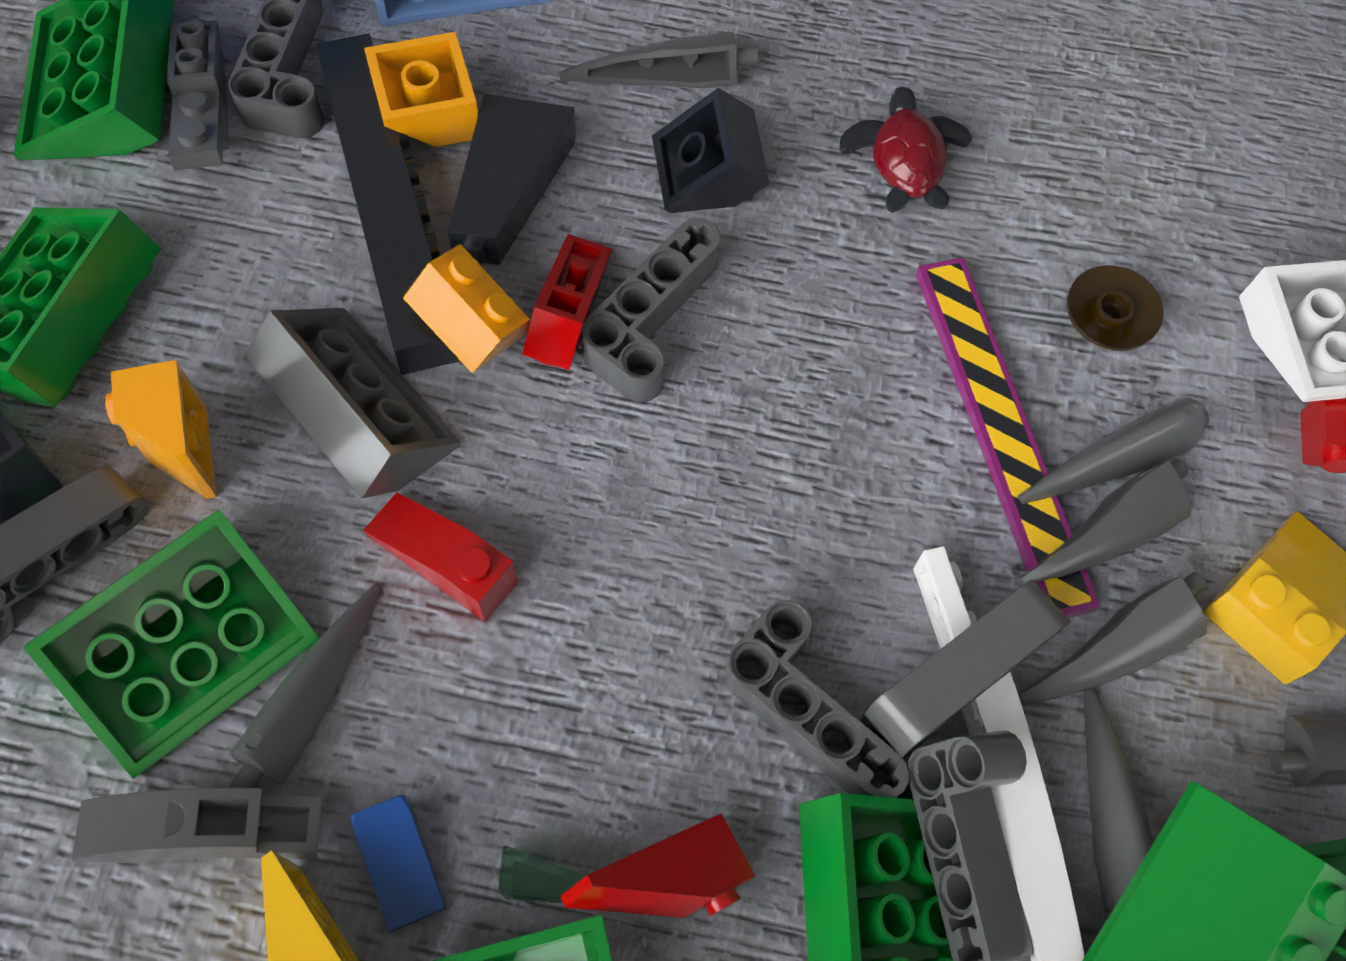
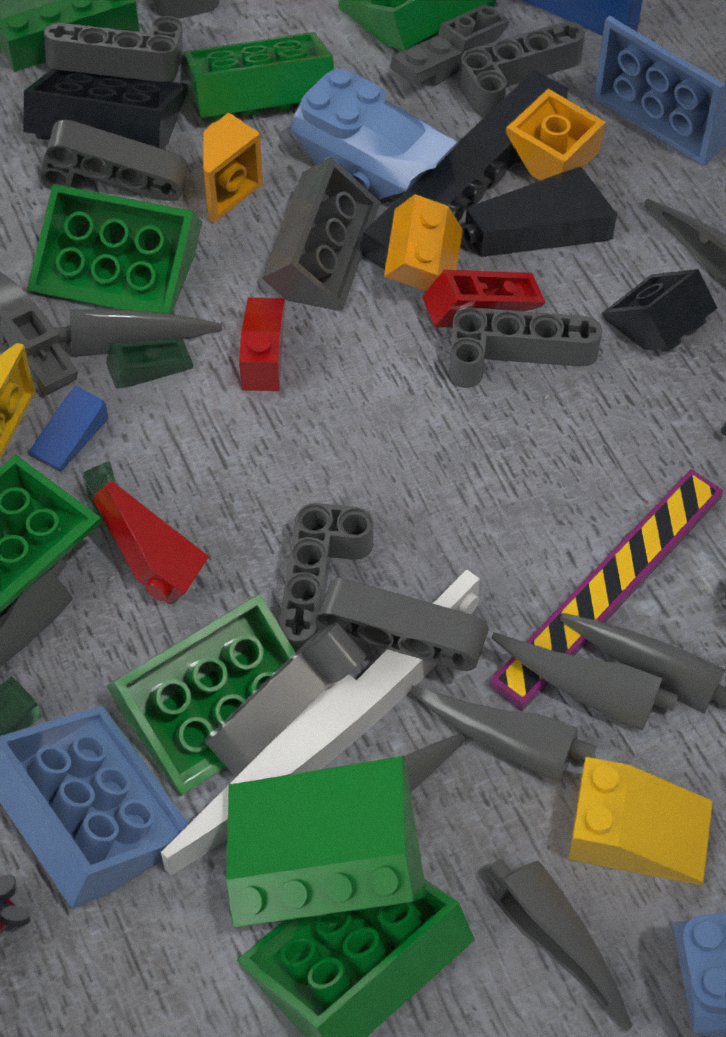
camera: 60 degrees right, 10 degrees down
none -> clear green slope [106,337,194,389]
none -> medium blue slope [291,69,459,200]

